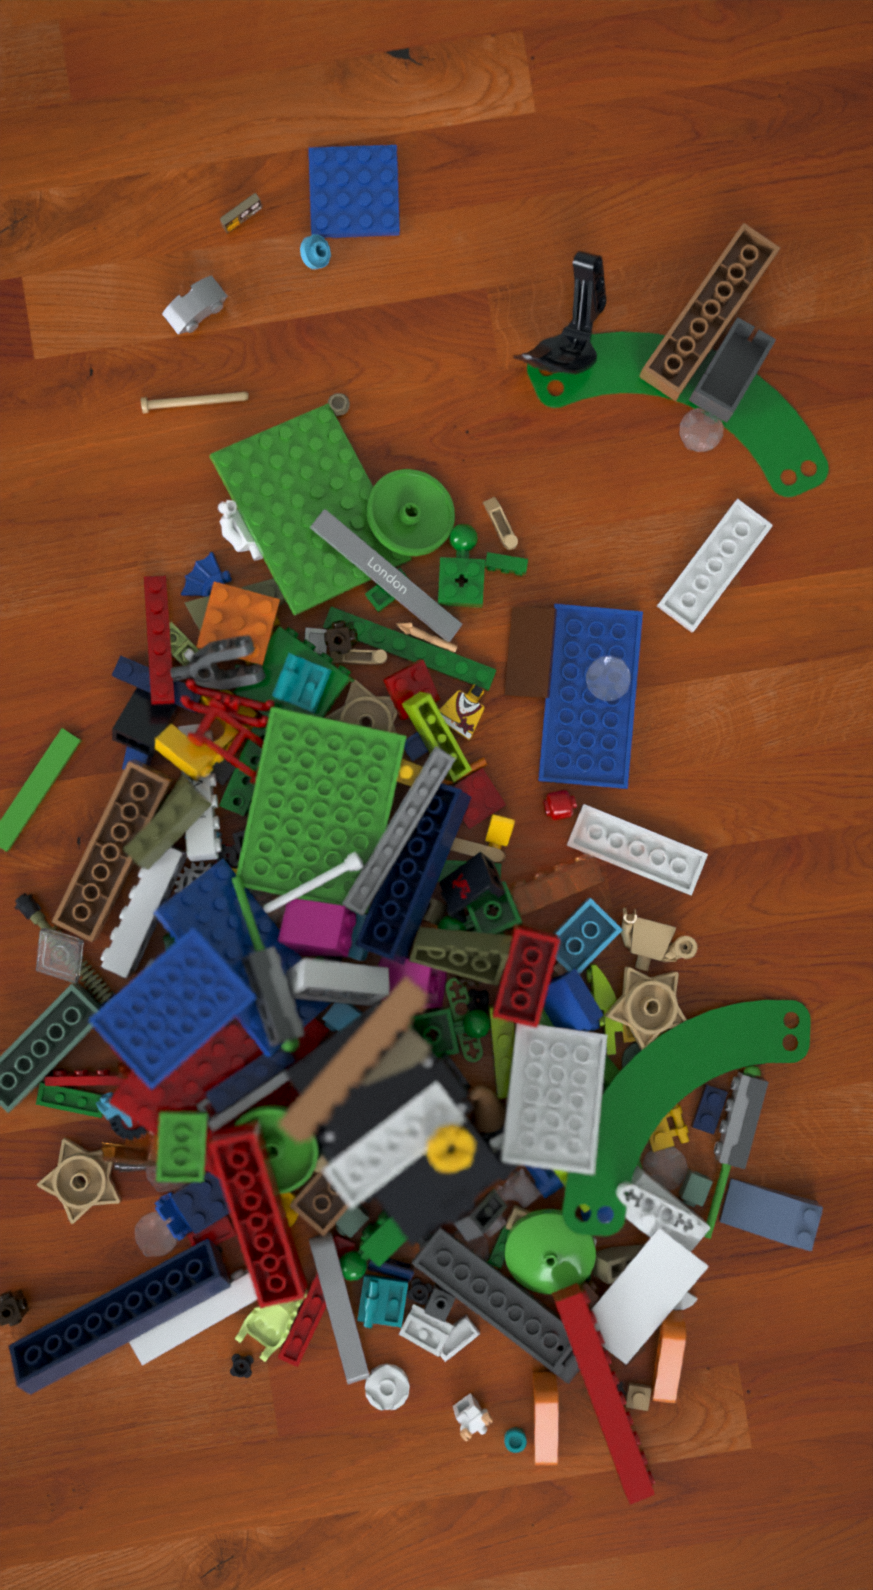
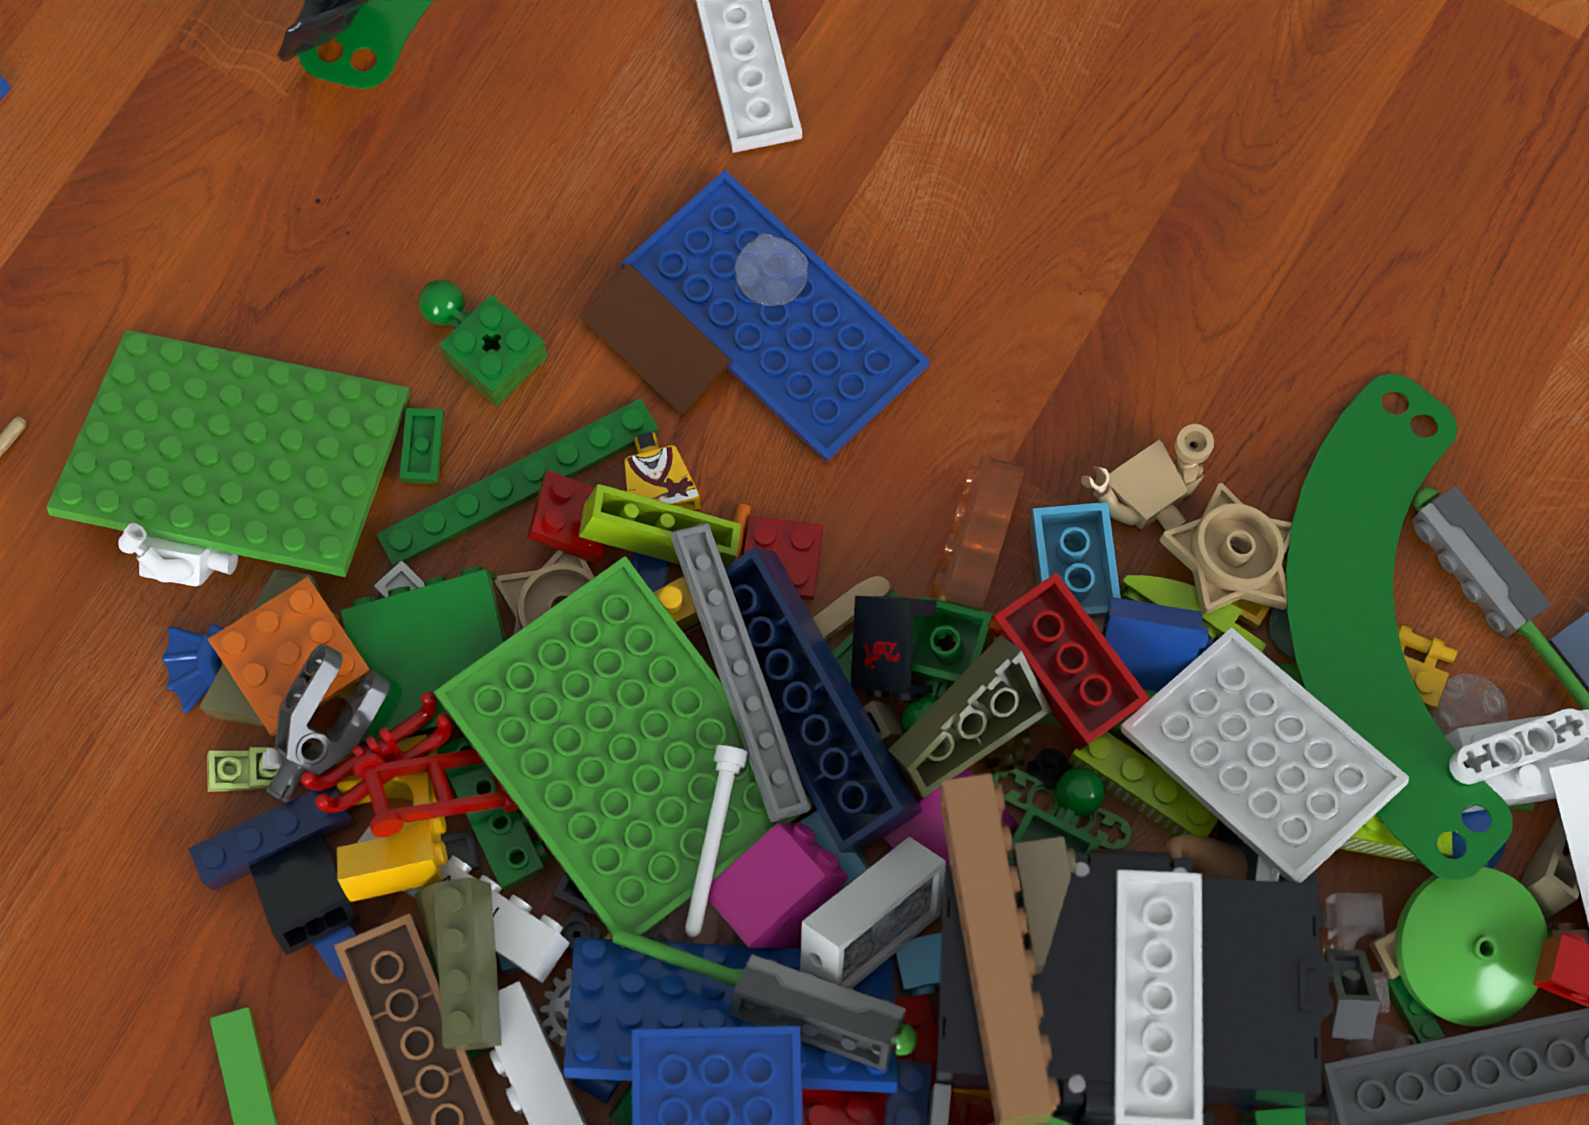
camera: 50 degrees left, 15 degrees down
red plate [143,576,174,704] -> none
teal plate [272,653,332,713] -> none
light grey tile [310,509,463,642] -> none
dark brown brick [324,620,358,654] -> none
dark tan plate [327,393,350,416] -> none
tan piece [330,649,387,665] -> none
bright green dish [366,469,455,556] -> none
light nougat piece [396,622,458,654] -> none
yellow plate [426,1124,475,1172] -> none
tan piece [483,497,518,550] -> none
green piece [485,552,528,576] -> none
yellow slope [485,815,515,849] -> none
blue piece [525,1165,564,1199] -> none
red head [543,790,577,821] -> none
white plate [567,804,708,896] -> none
sand green brick [679,1168,713,1207] -> none
dark blue plate [691,1084,728,1135] -> none

